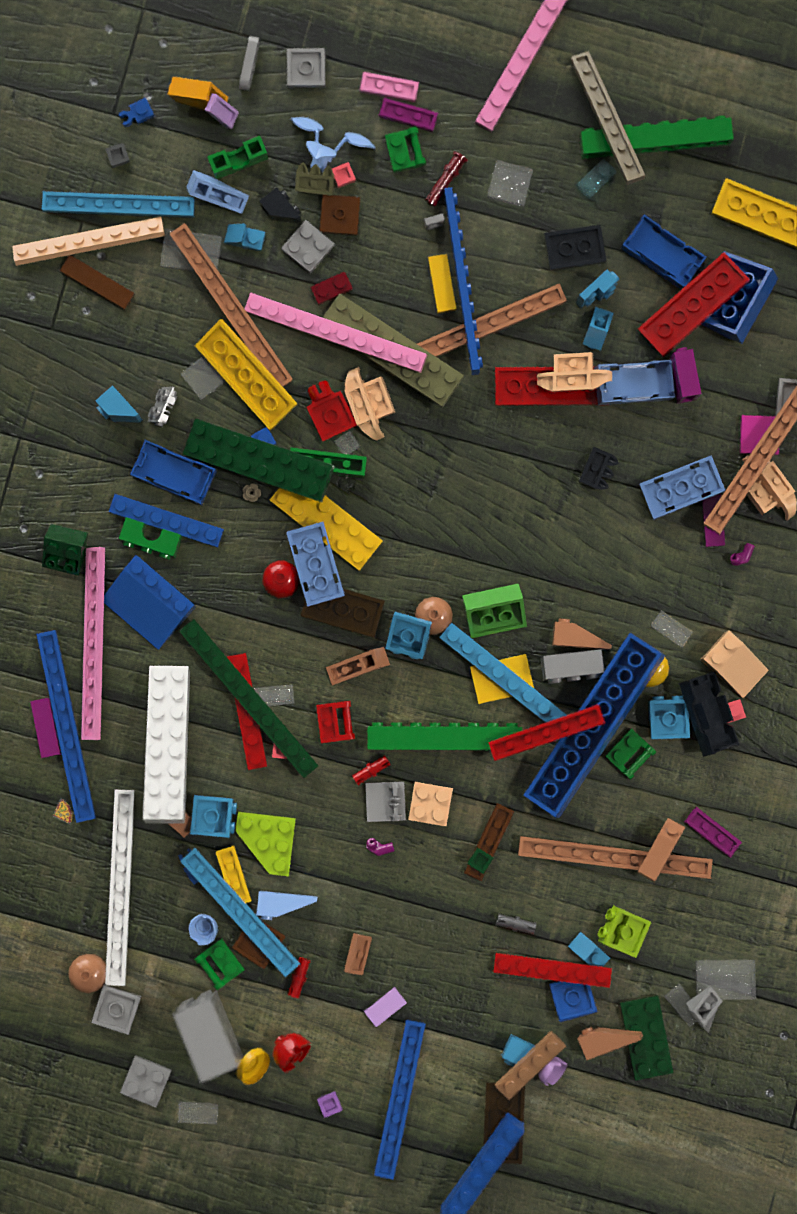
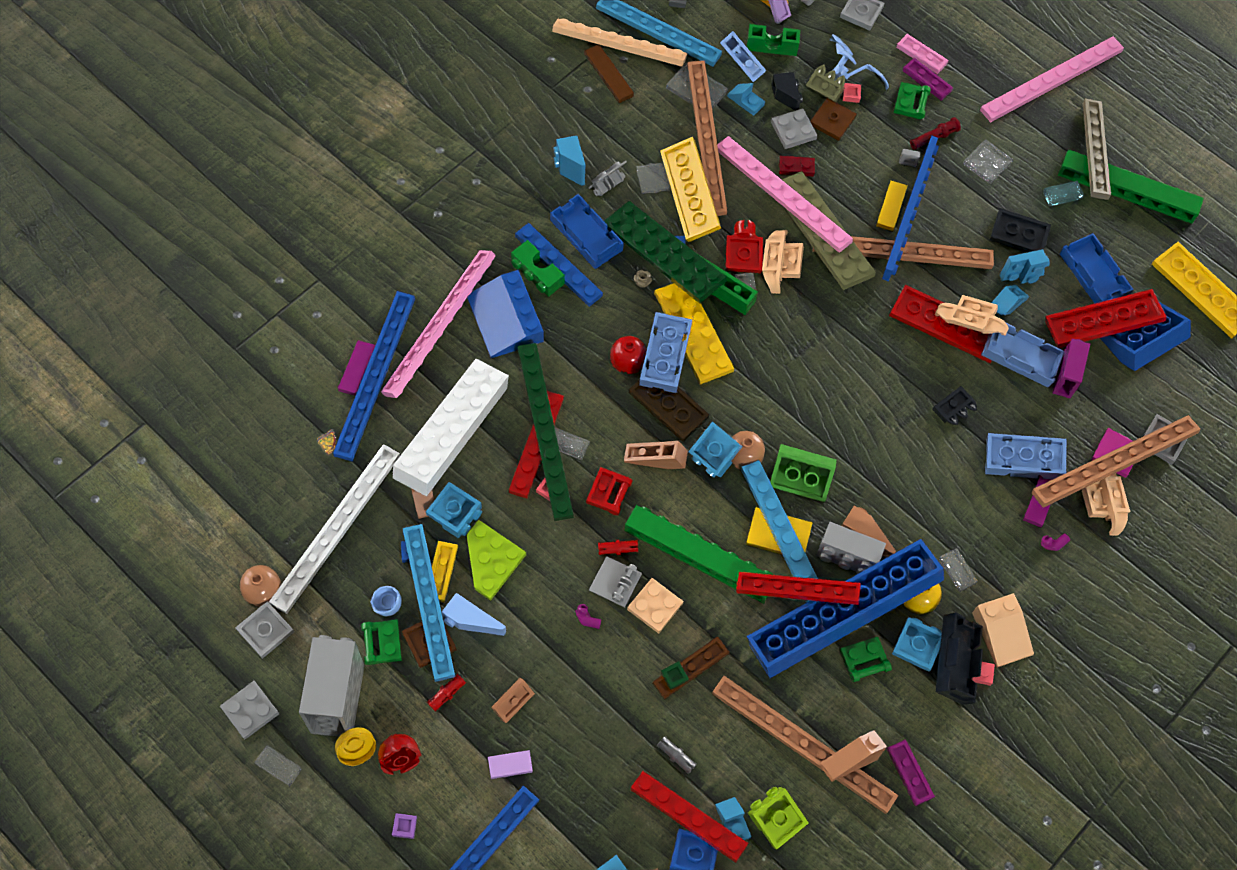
camera: 30 degrees right, 20 degrees down
dark green slope [42,524,88,576] -> none

